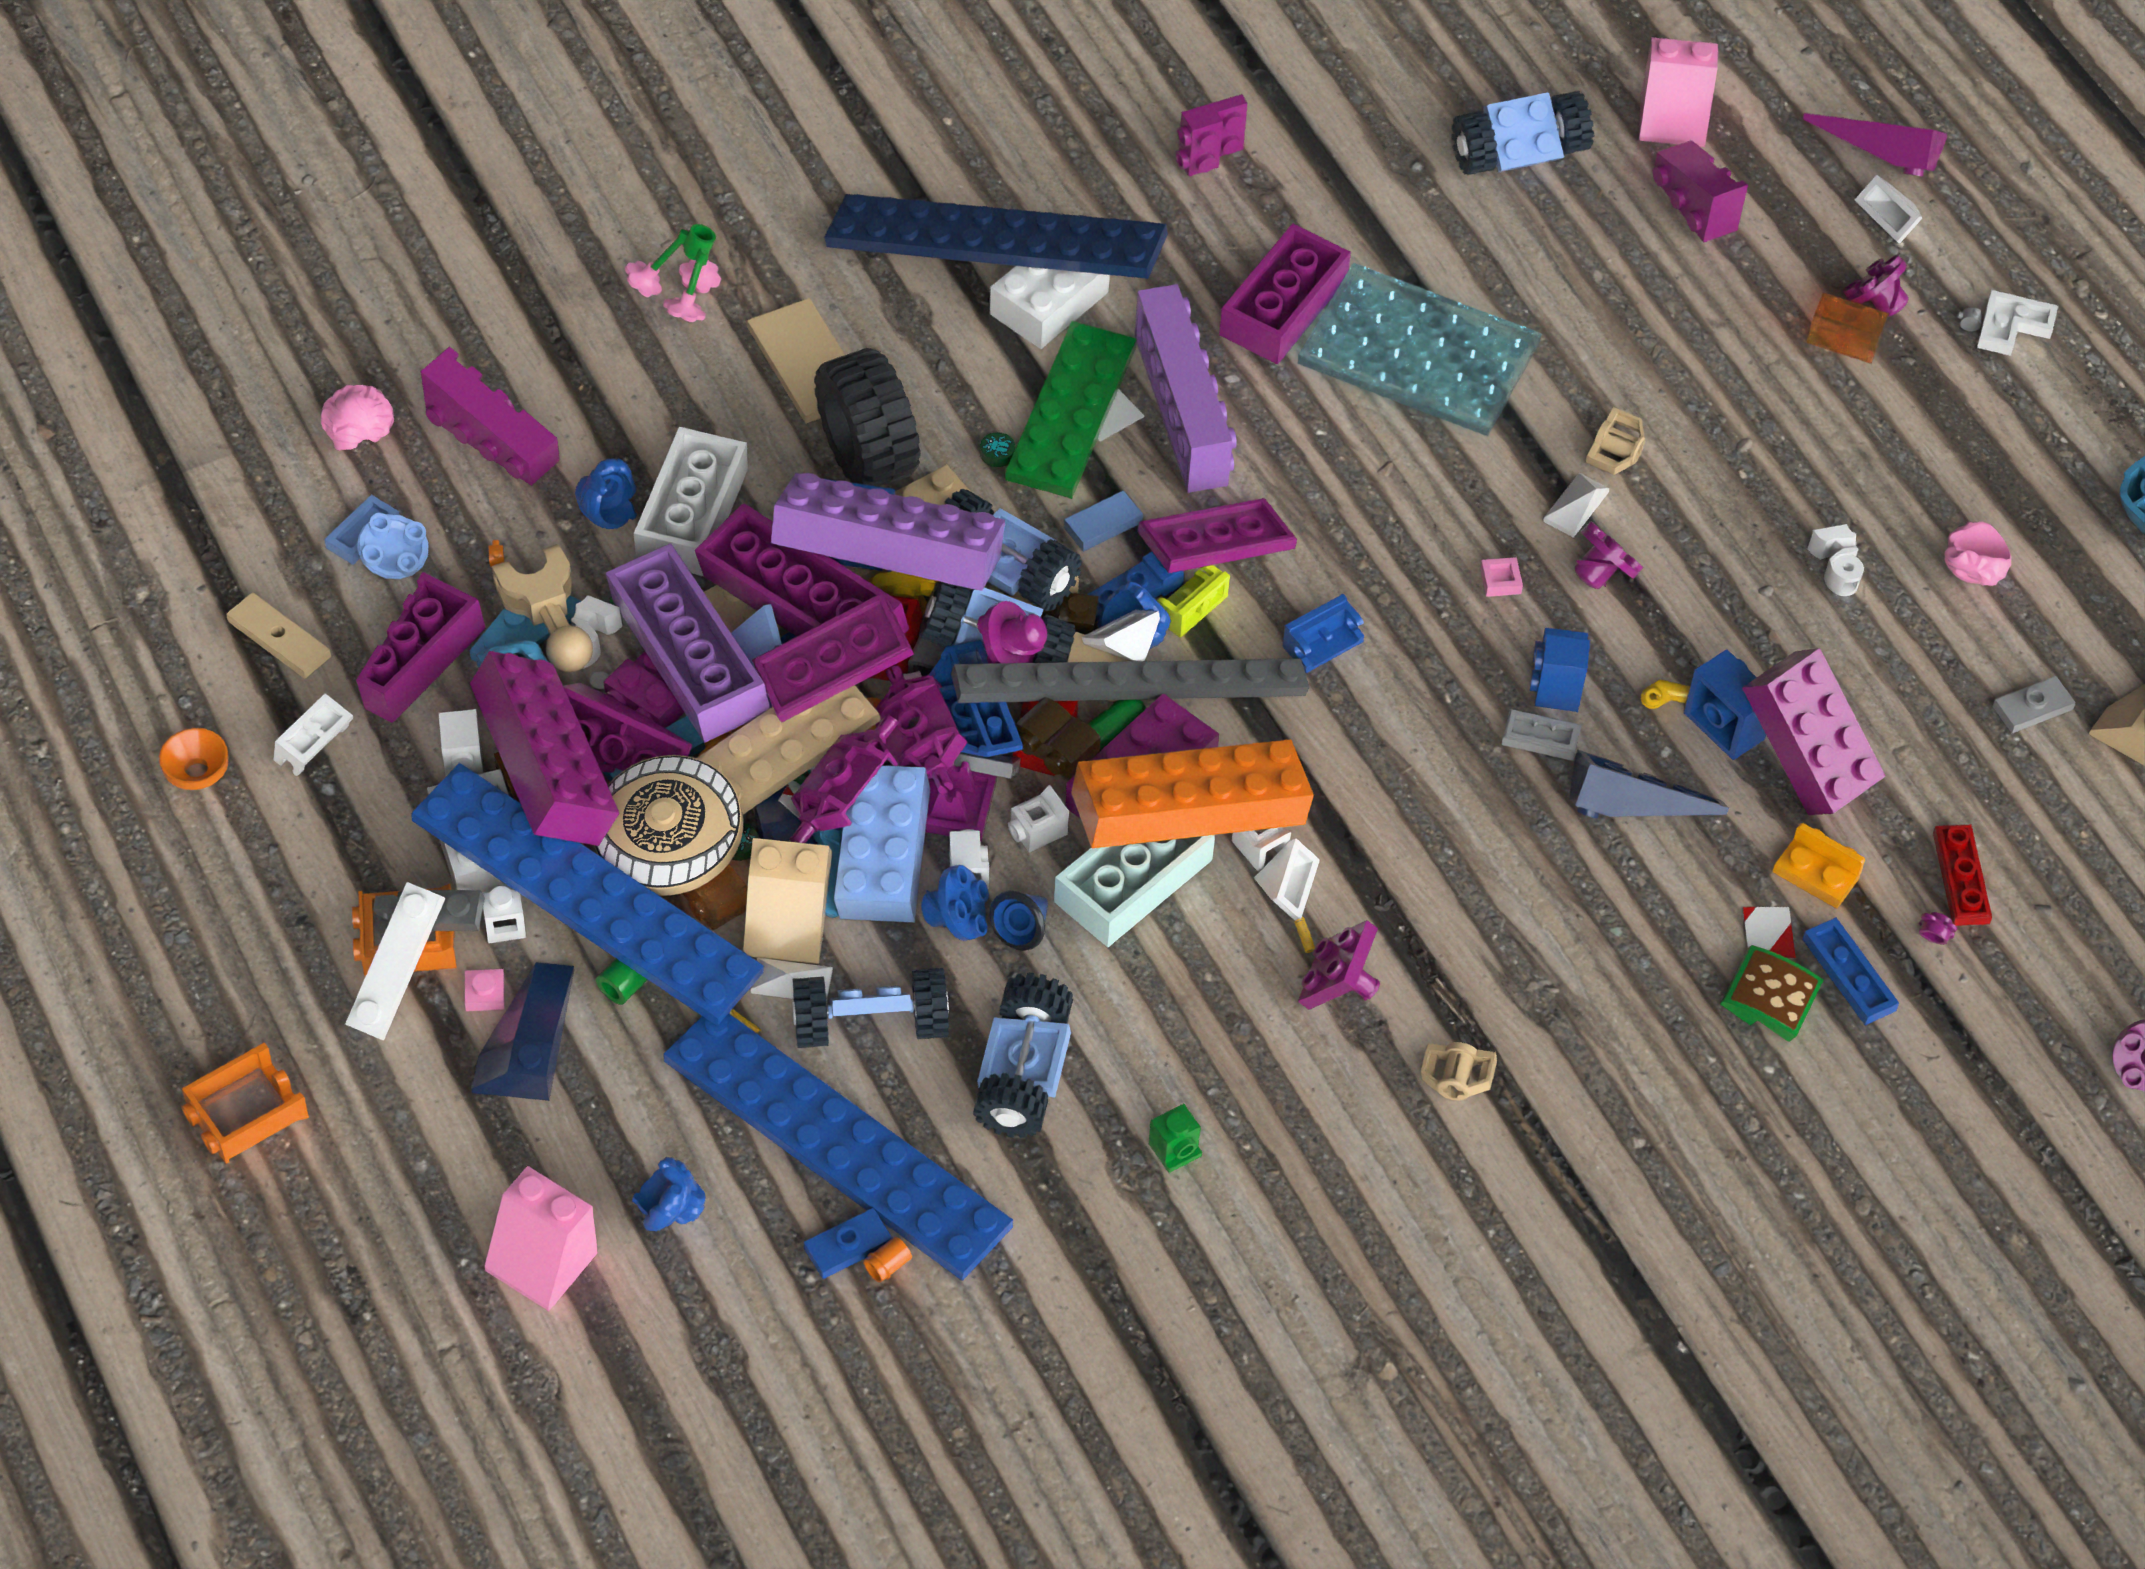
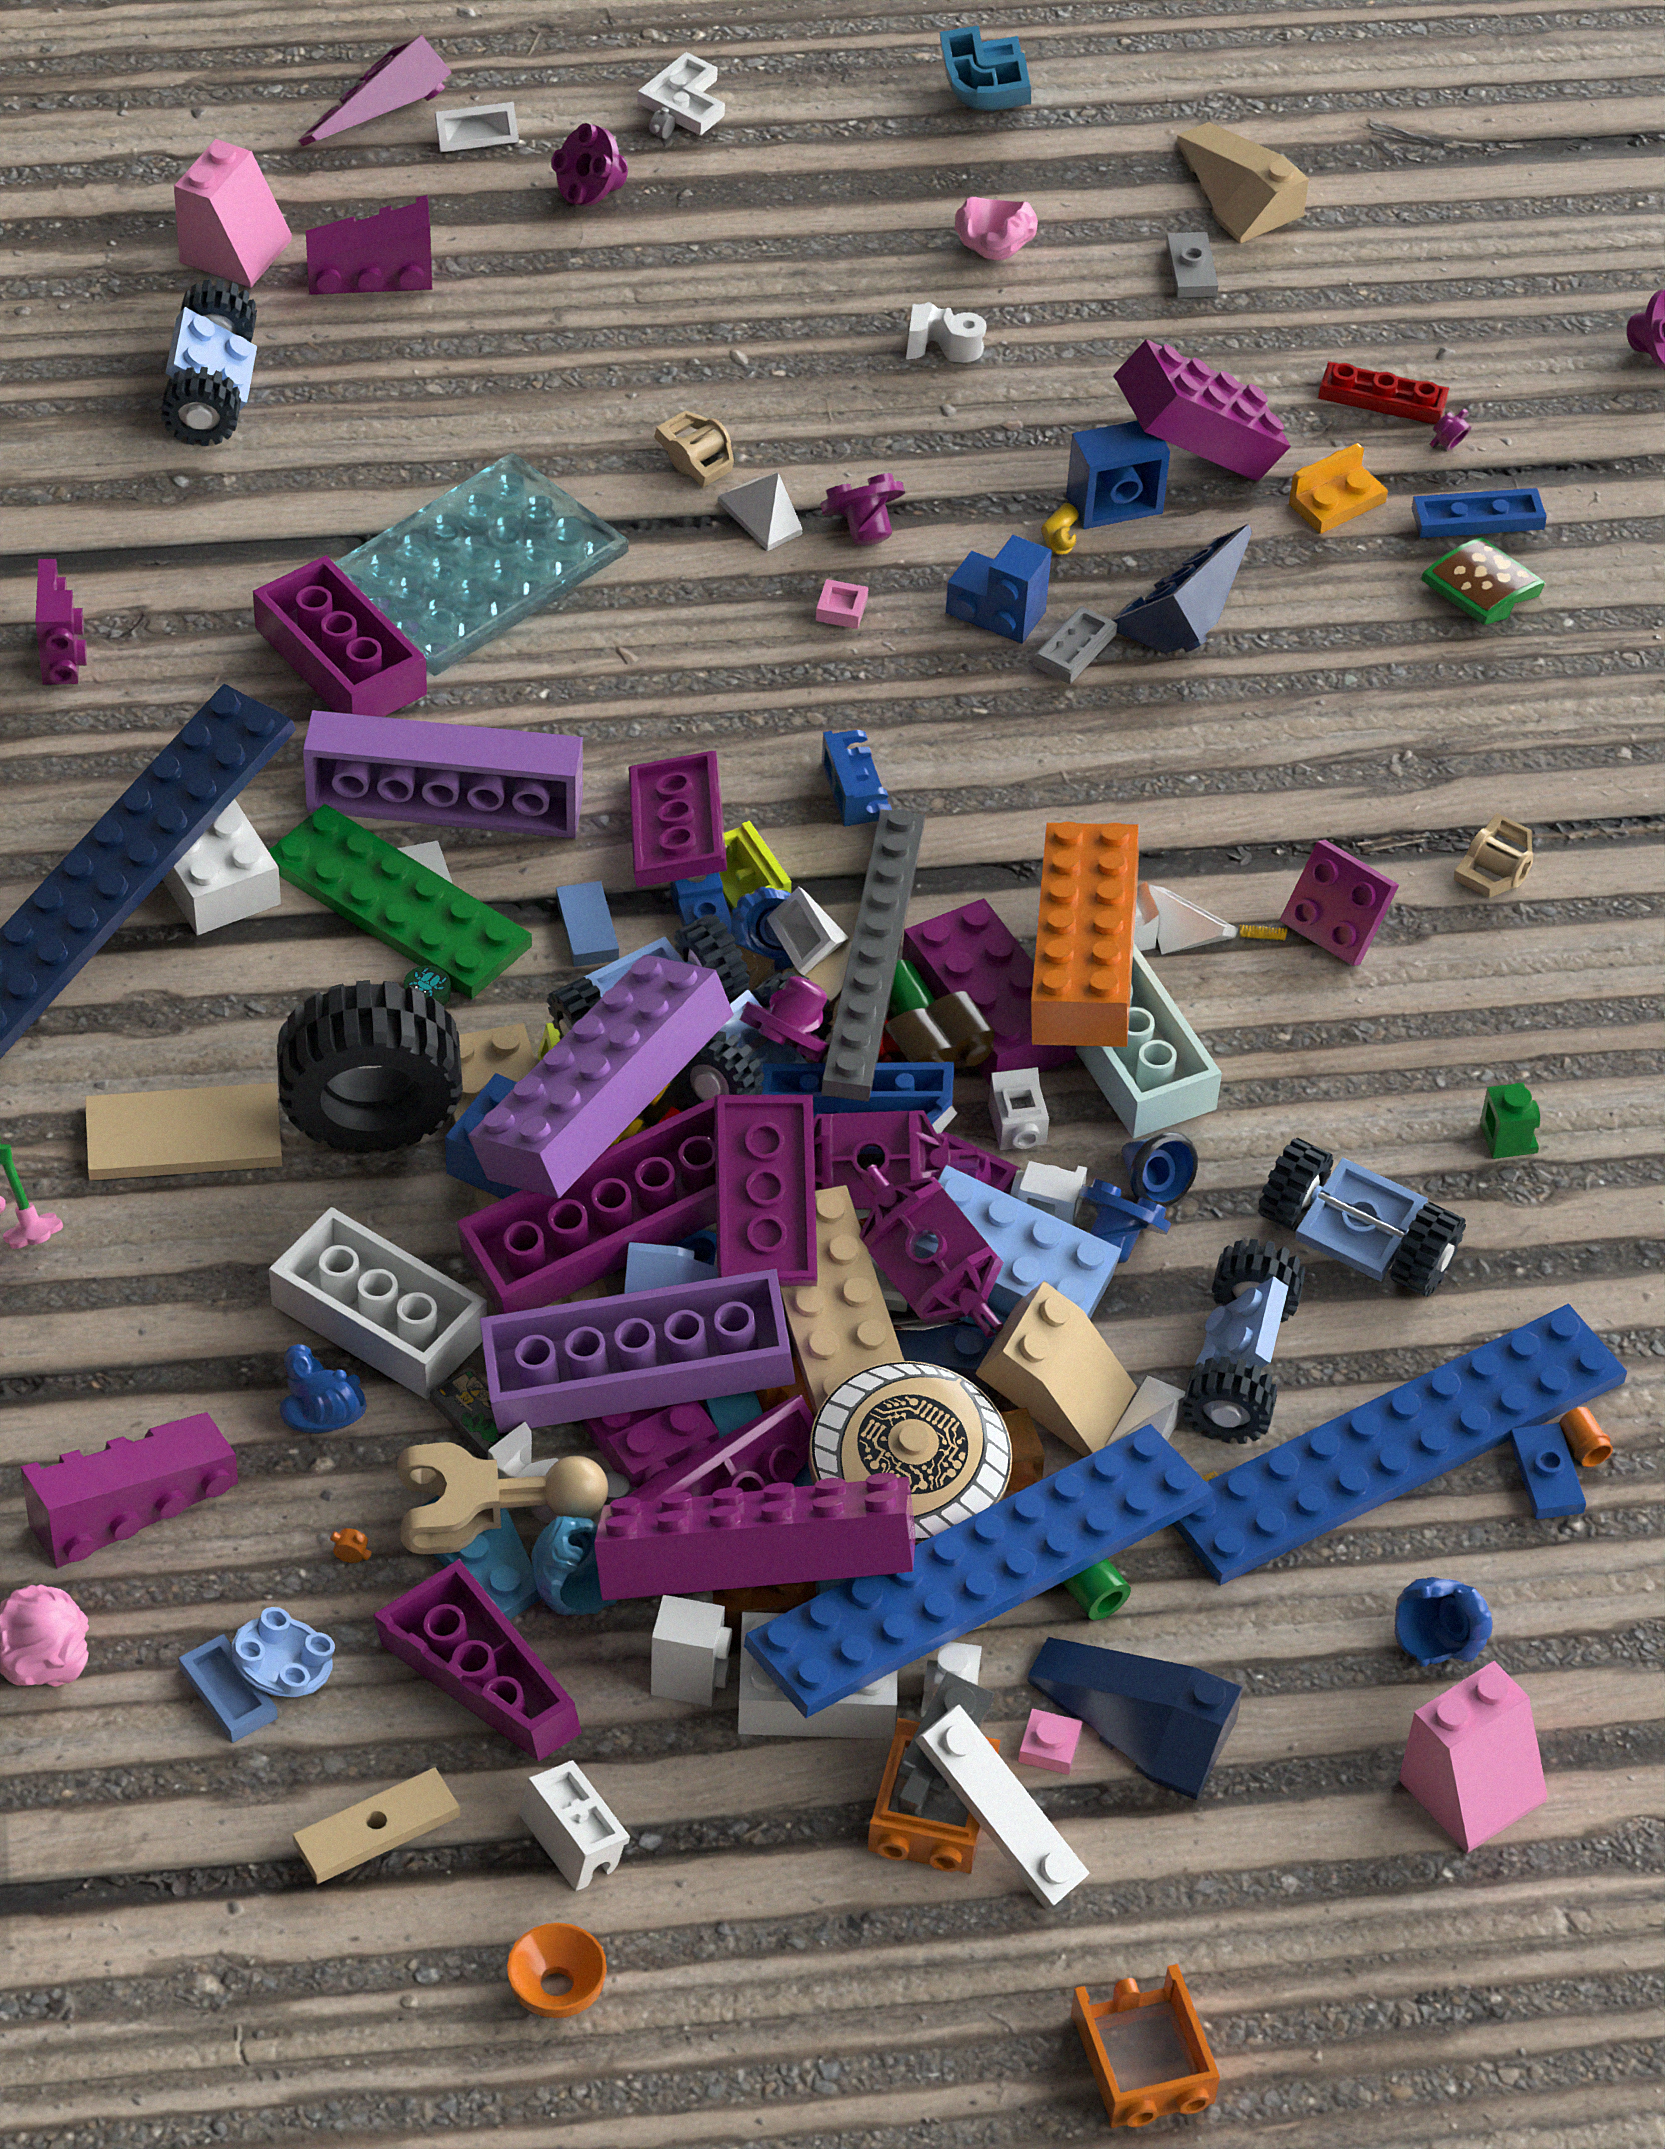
camera: 70 degrees left, 5 degrees down
white sticker [1743,907,1796,959] -> none
clear orange brick [1806,292,1889,364] -> none

